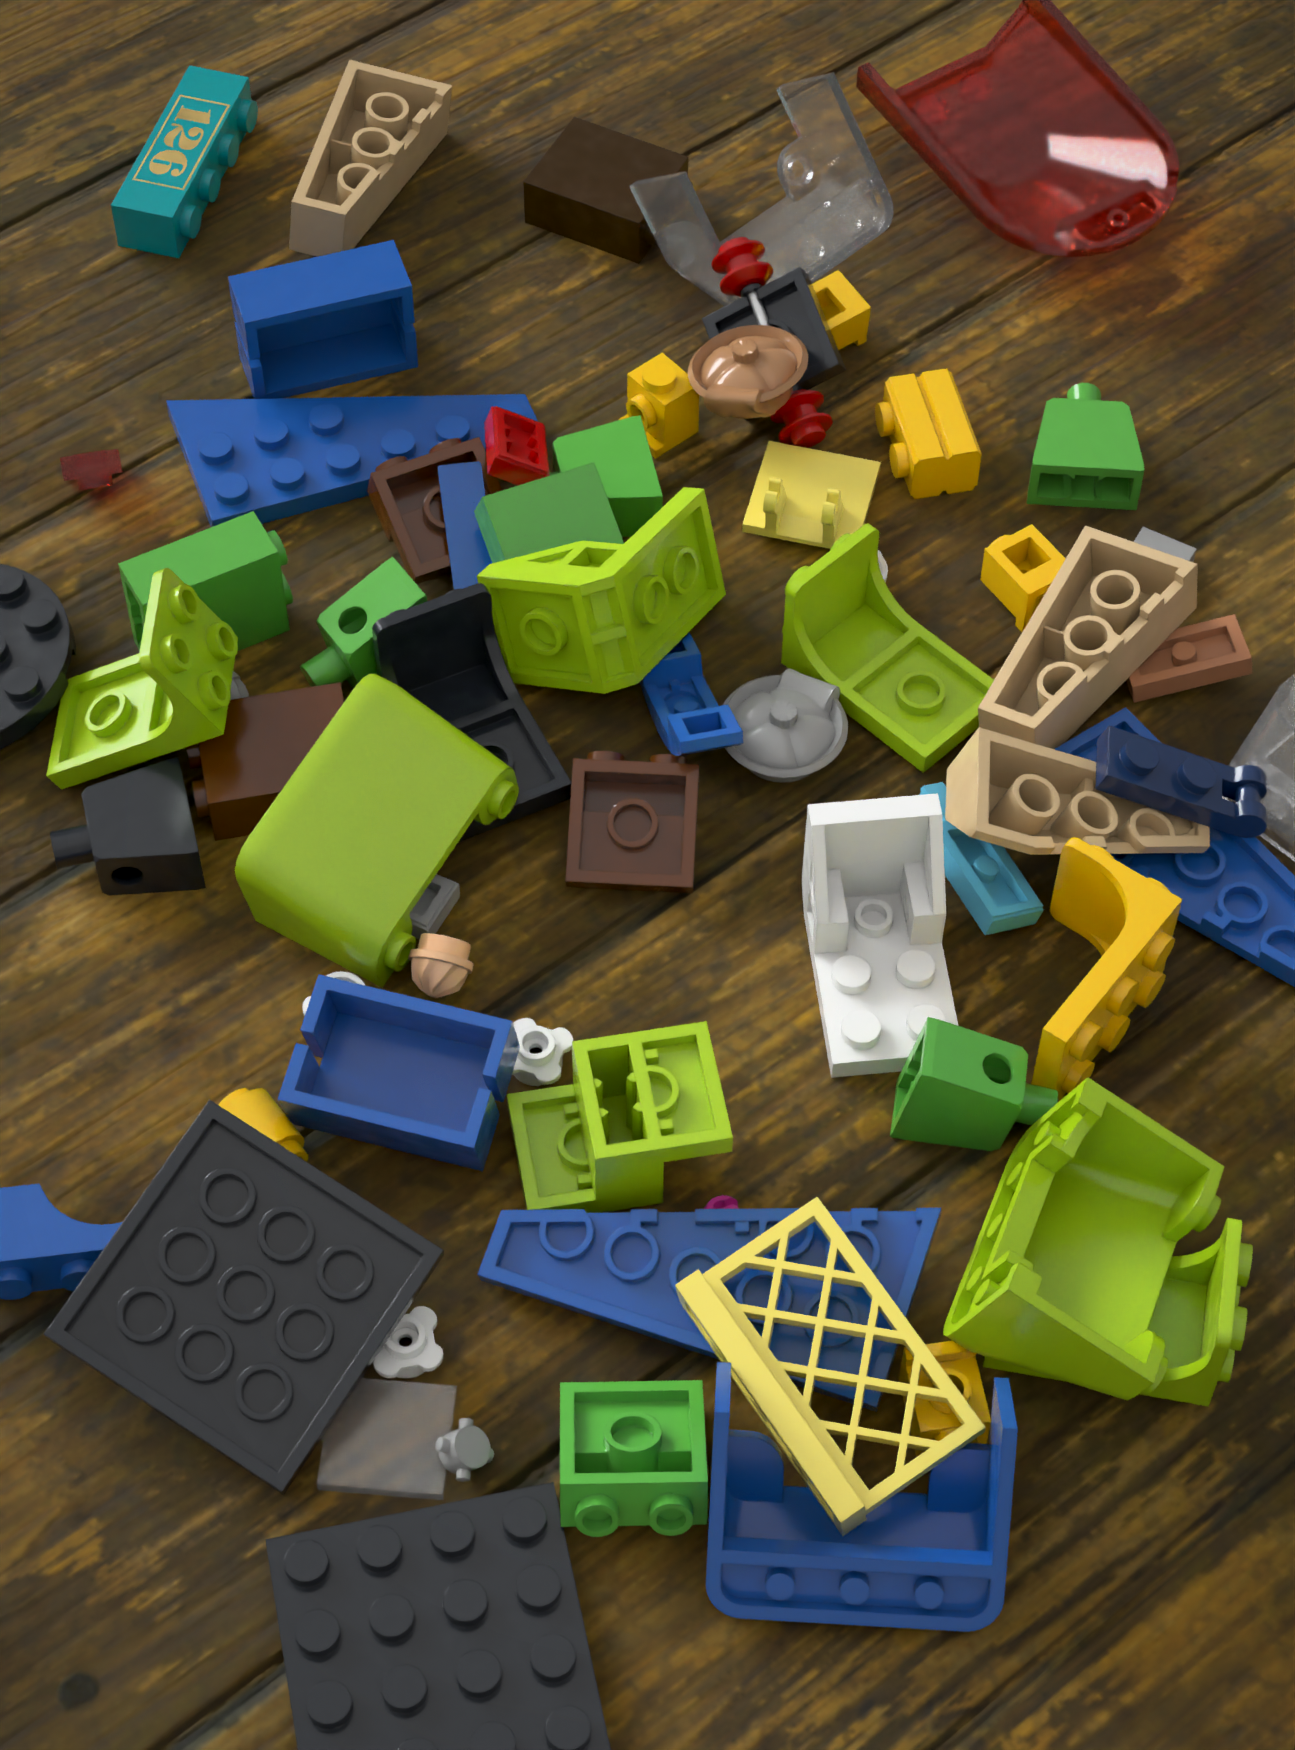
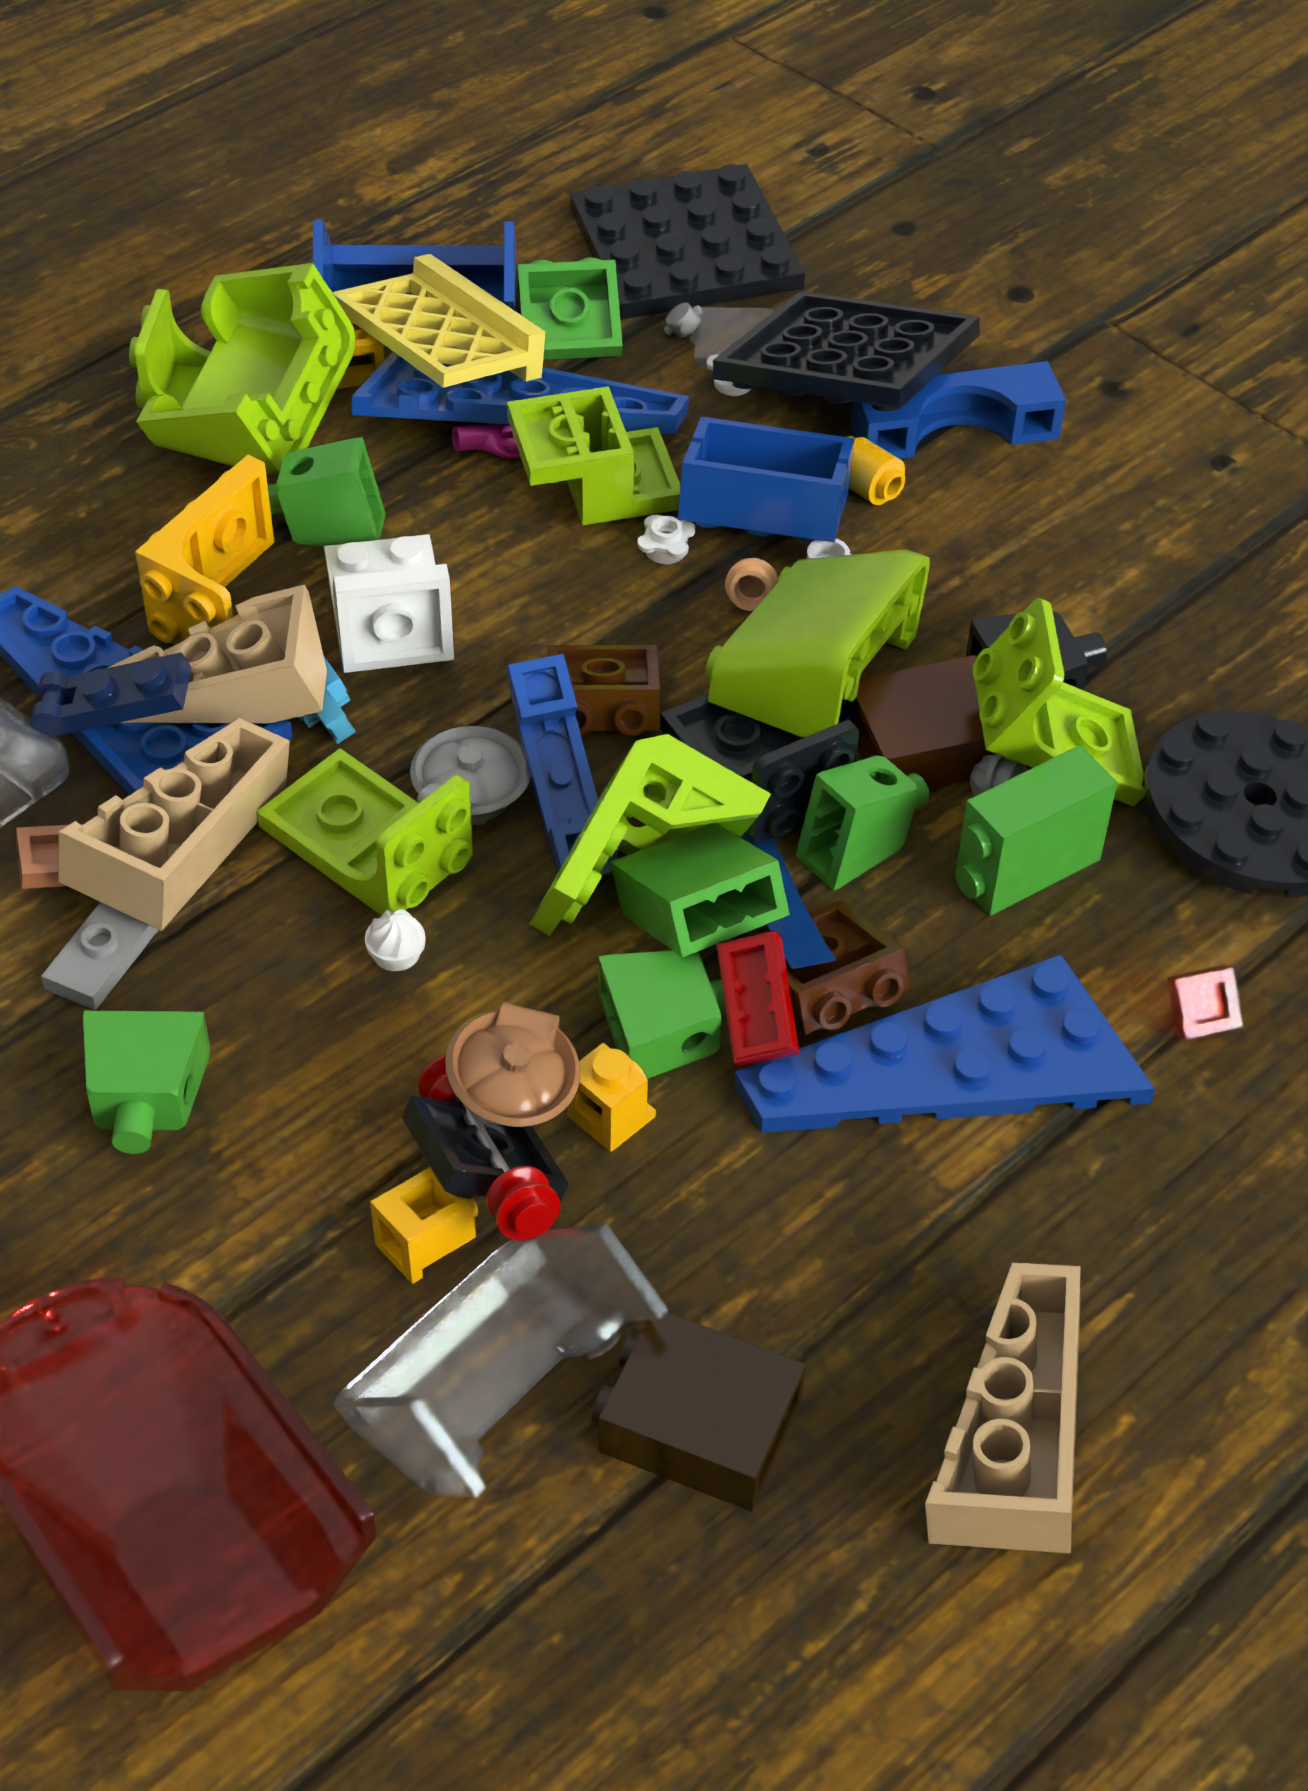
camera: 175 degrees right, 5 degrees down
teal brick [111,65,258,258] -> none
blue piece [228,240,418,399] -> none
light yellow plate [742,441,881,549] -> none
yellow brick [875,368,982,499] -> none
yellow brick [980,524,1066,632] -> none

